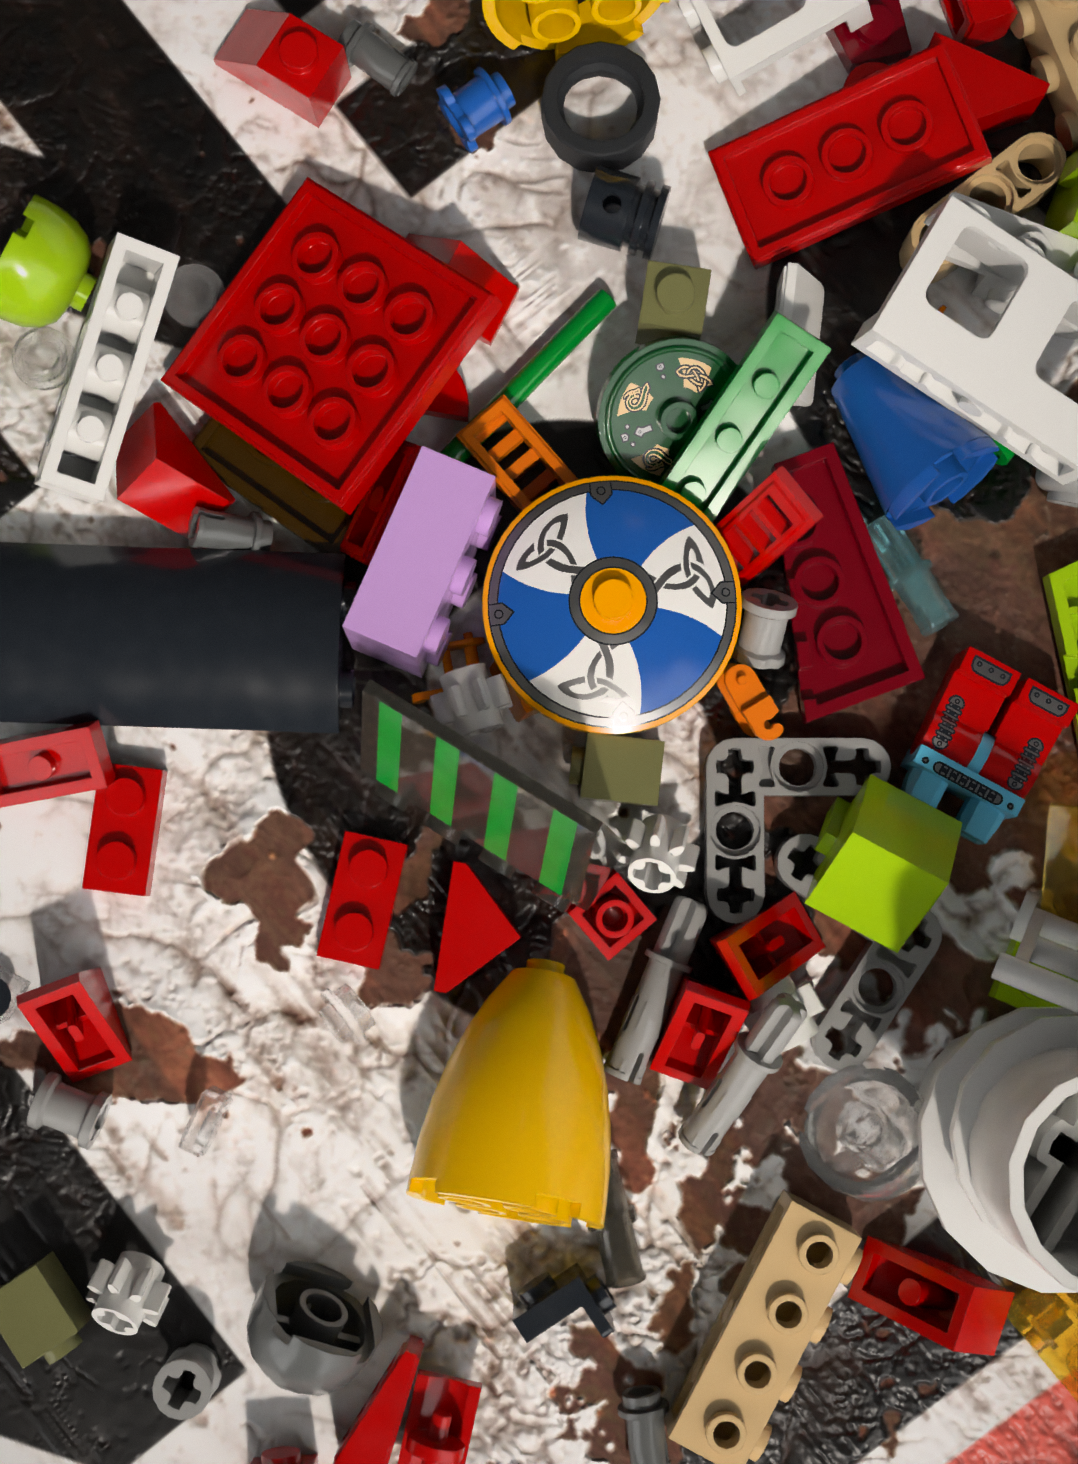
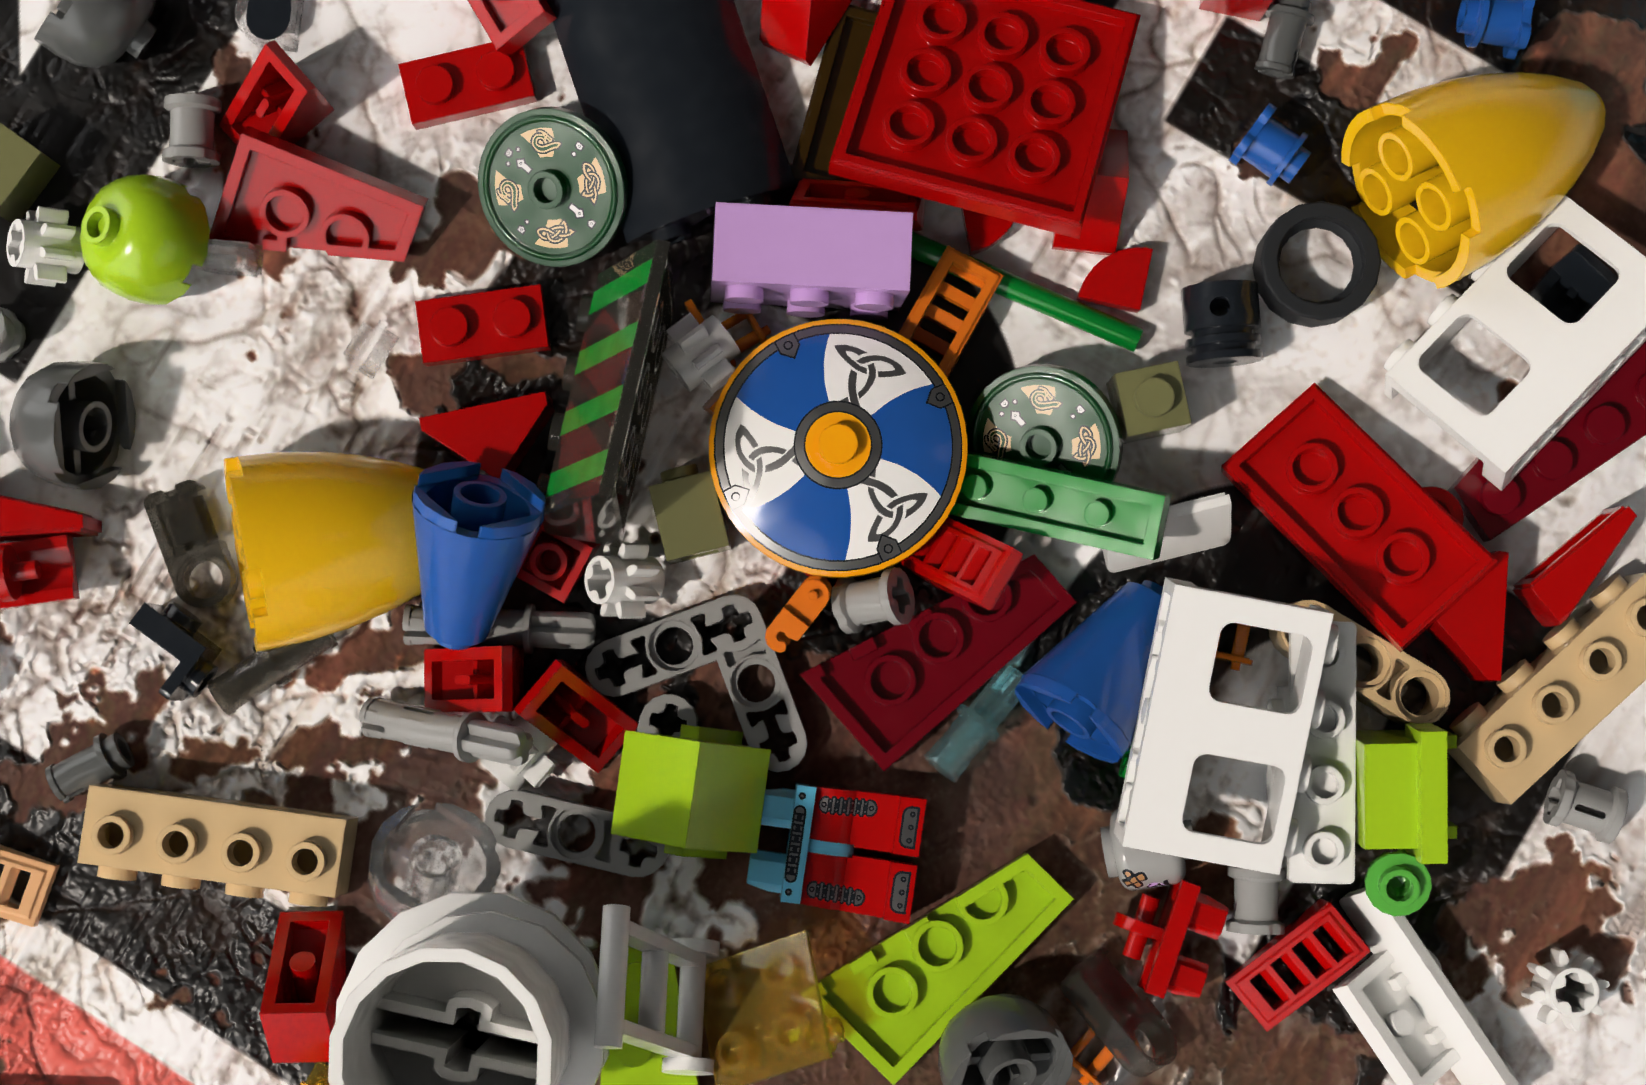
camera: 70 degrees right, 0 degrees up
dark grey pin [188,506,273,551] -> none
none -> lime cylinder [80,174,210,305]
none -> clear smoke piece [144,480,238,609]
none -> red wing [209,126,429,262]
none -> blue cone [412,461,546,650]
none -> shield [478,107,629,267]
none -> red tile [1076,247,1153,313]

